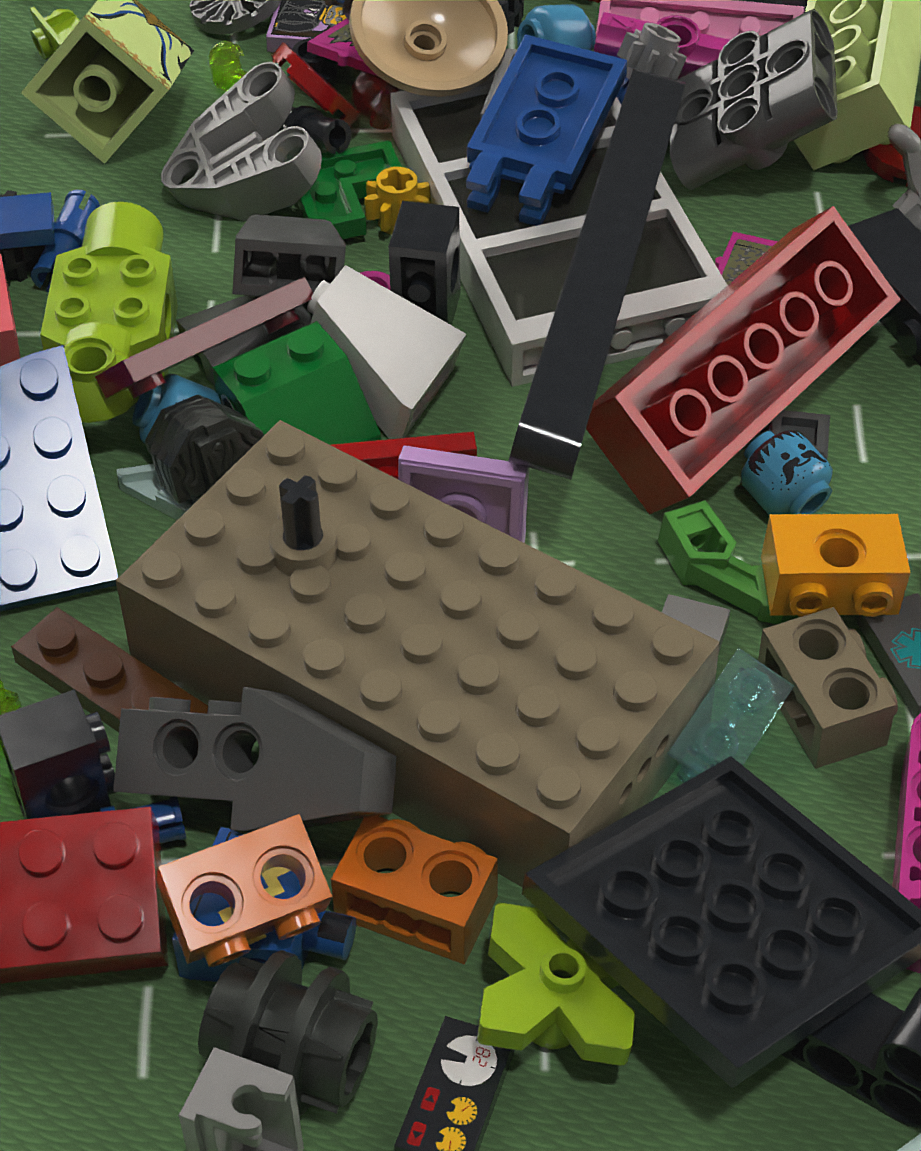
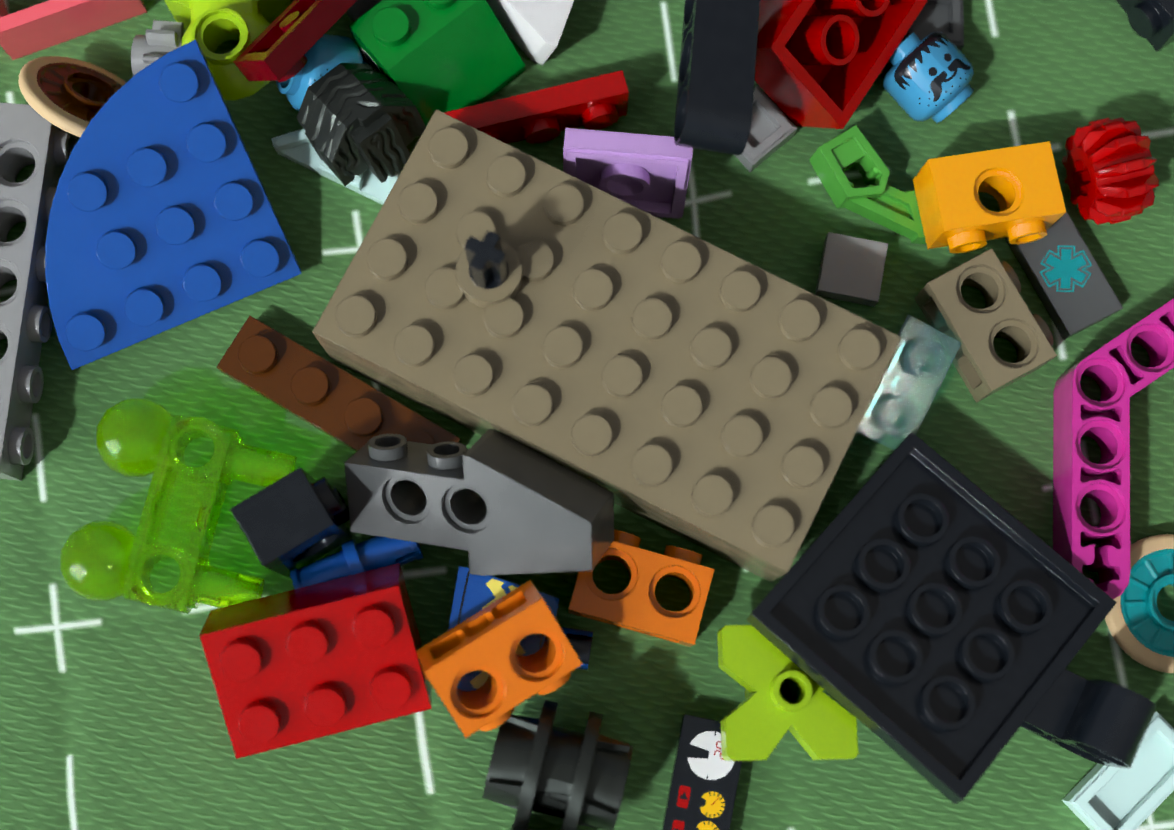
camera: 10 degrees left, 30 degrees up
none -> light grey tile [734,85,797,172]

